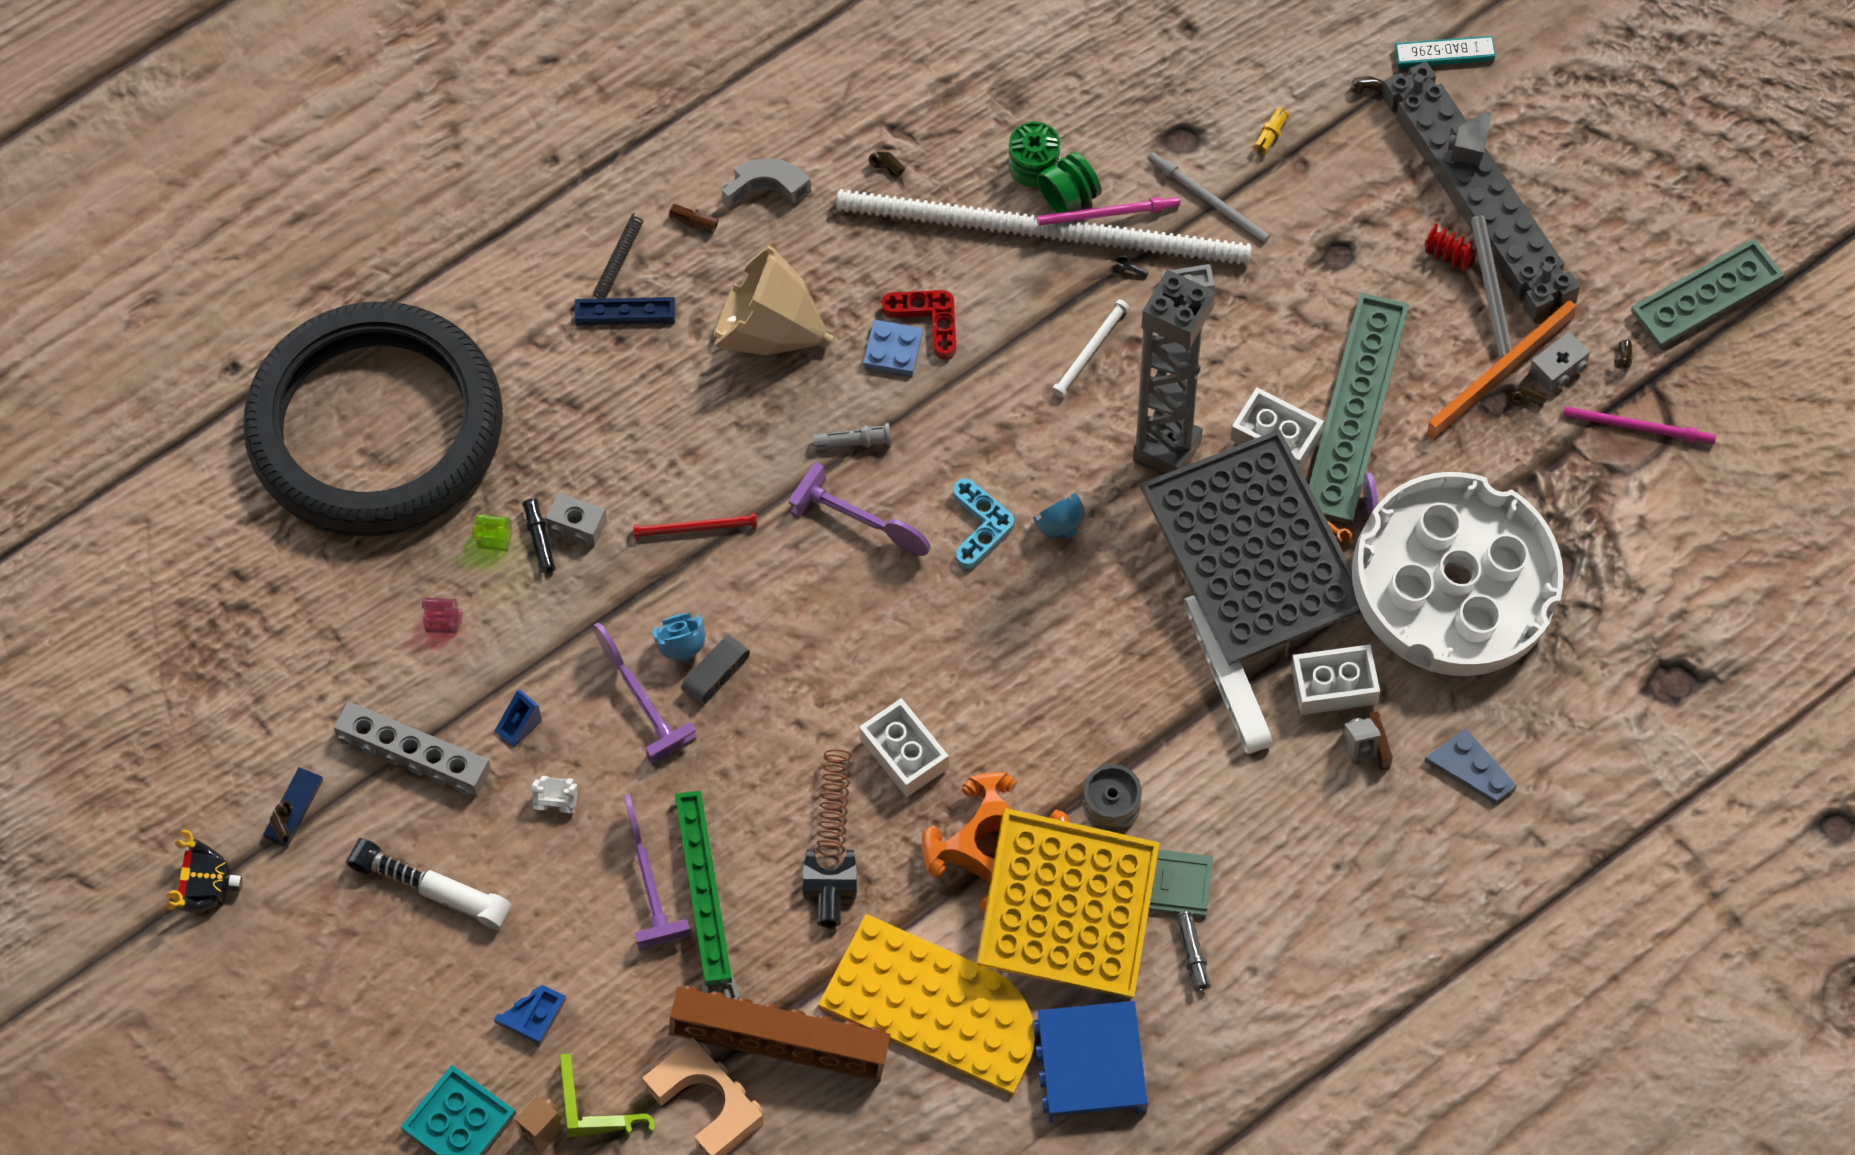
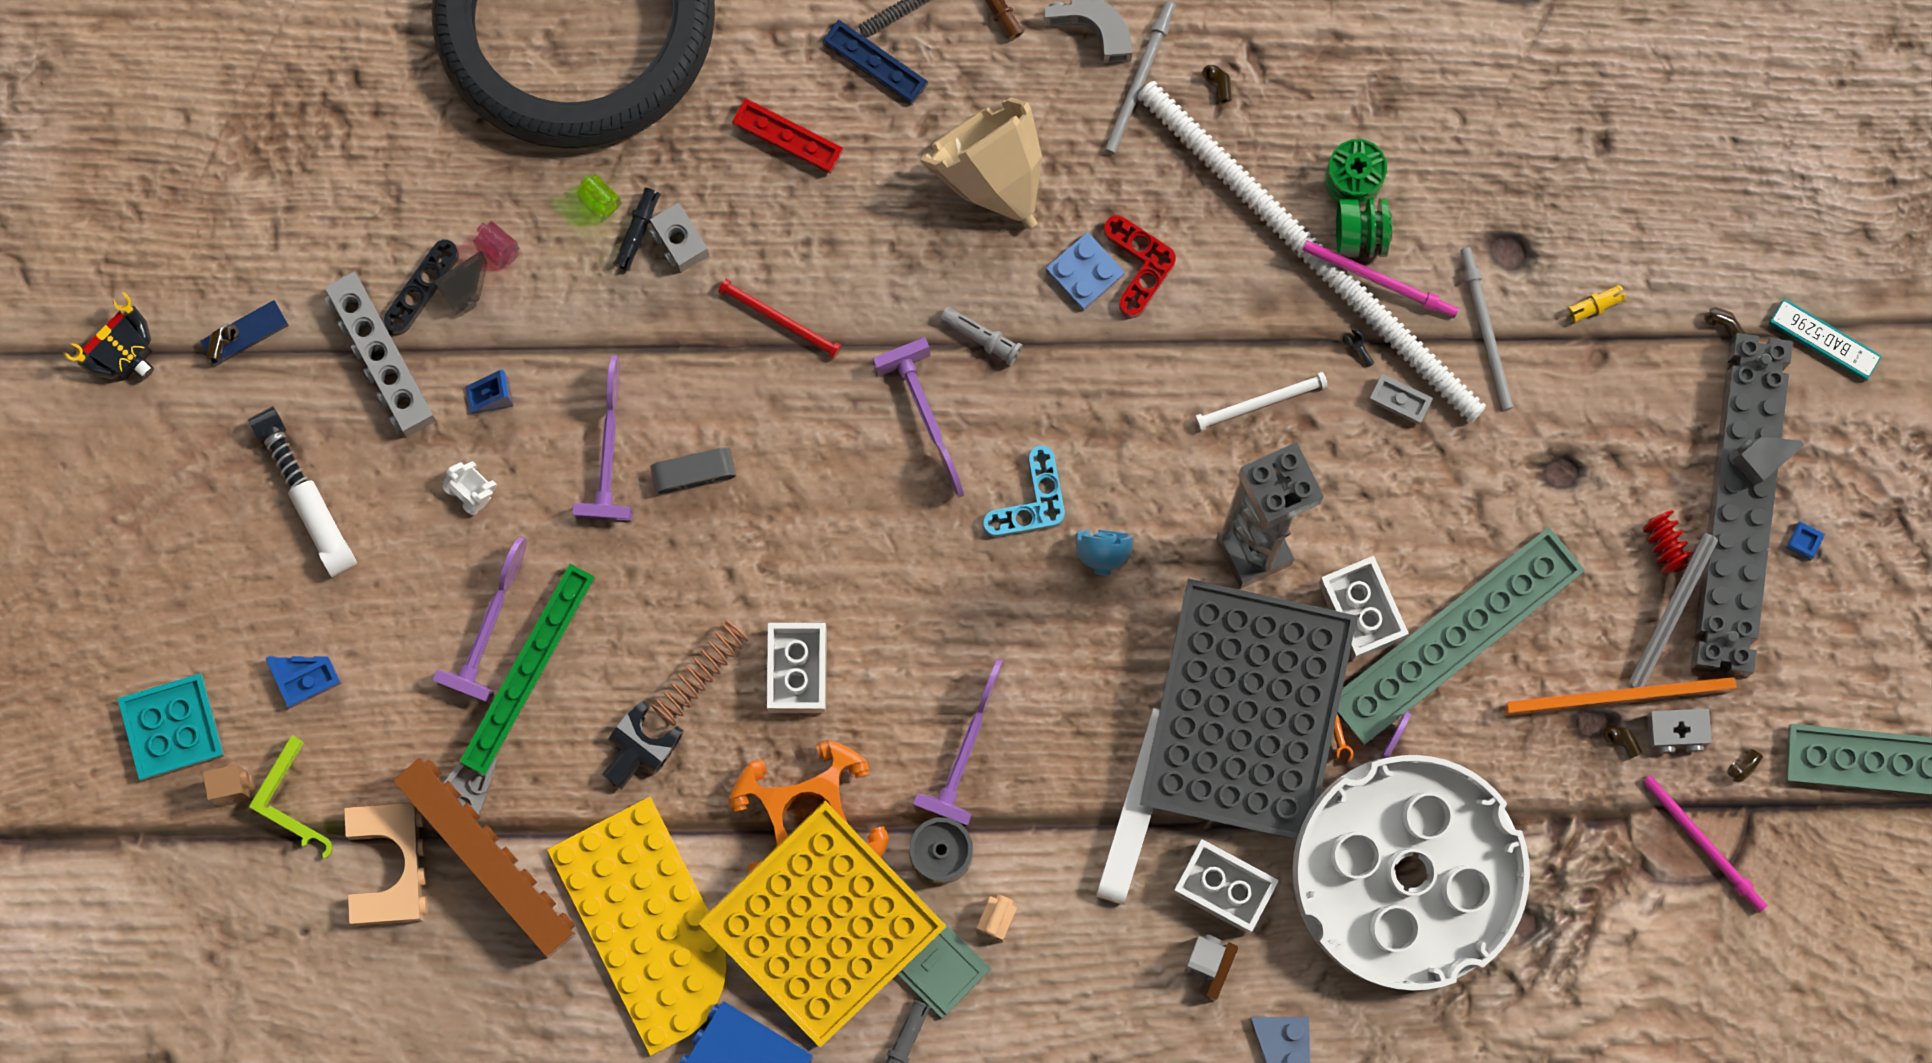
camera: 35 degrees right, 15 degrees up
dark azure cylinder [652,613,706,662] -> none
none -> black beam [384,239,459,335]
none -> clear smoke slope [434,251,488,315]
none -> red plate [732,98,844,174]
none -> medium lavender piece [913,658,1004,825]
none -> light nougat brick [976,894,1017,942]
none -> light grey bar [1105,1,1176,154]
none -> blue tile [1786,521,1825,560]

